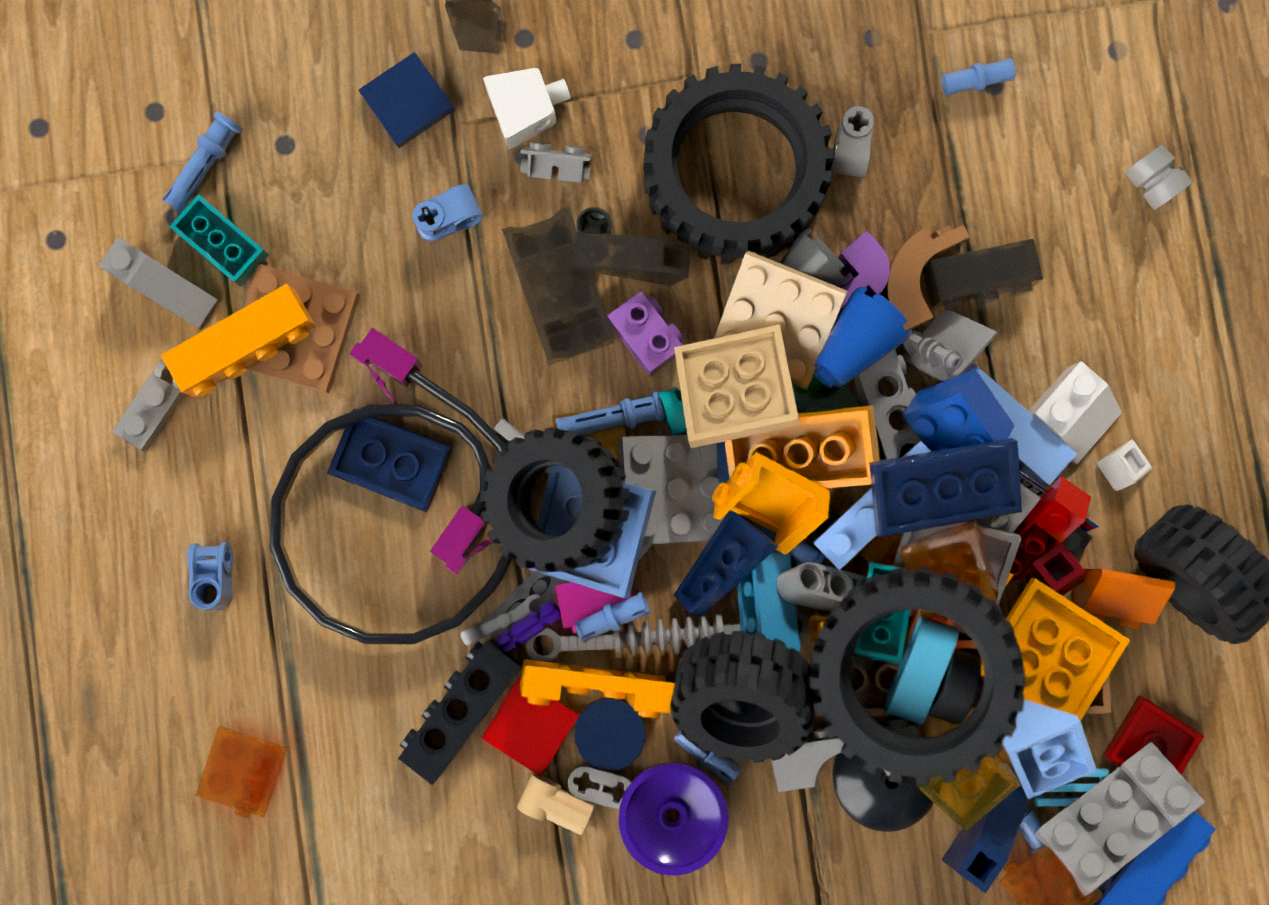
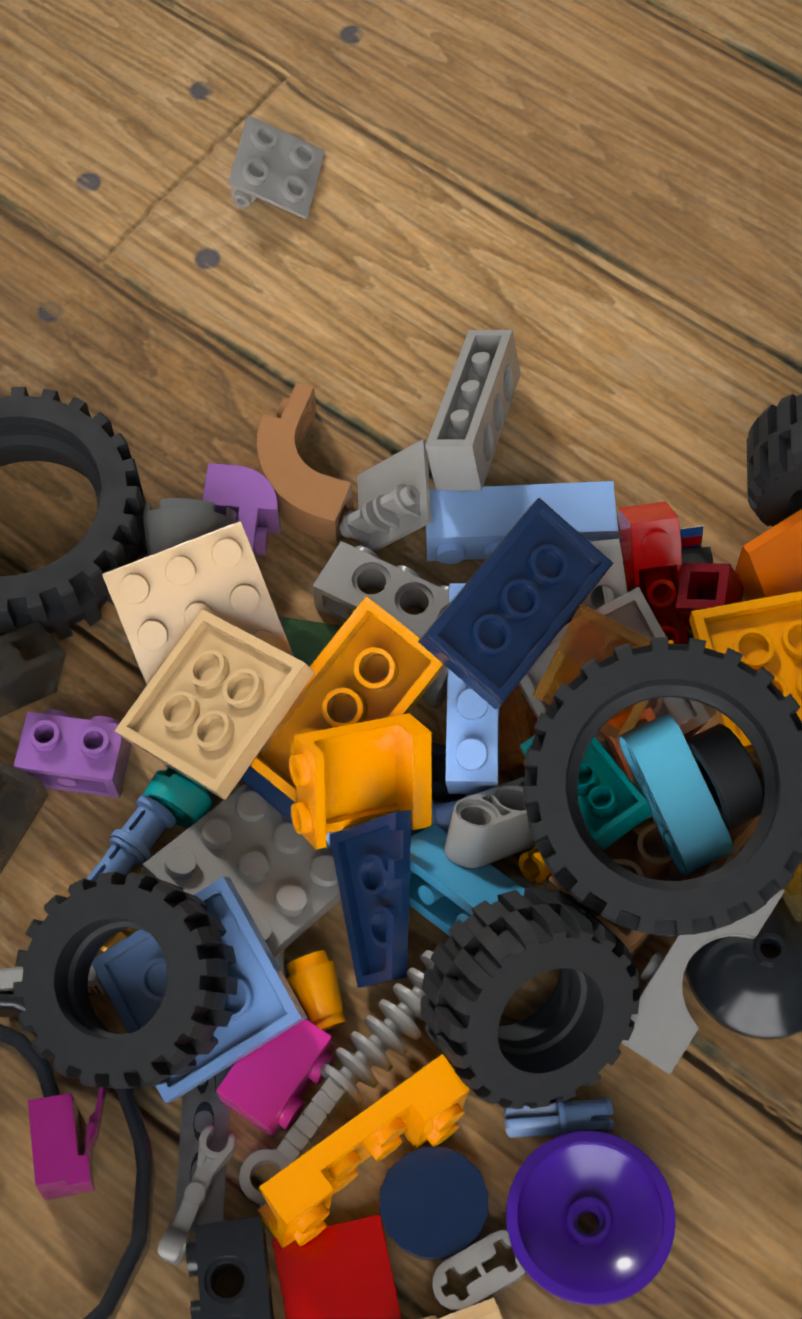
camera: 40 degrees left, 20 degrees down
dark purple axle [497,601,561,654] -> none
medium blue pin [575,592,651,643] -> none
blue cone [814,287,912,388] -> none
light grey piece [831,106,874,178] -> none
blue brick [903,369,1015,452] -> none
clear smoke brick [923,239,1043,311] -> none
medium blue pin [941,58,1016,96] -> none
white slope [1029,361,1122,465] -> none
white slope [1097,439,1152,491] -> none
light grey wheel [1124,144,1193,210] -> none
none -> light grey hinge [228,115,325,219]
none -> light orange cone [286,950,346,1031]
none -> light grey brick [425,330,521,492]

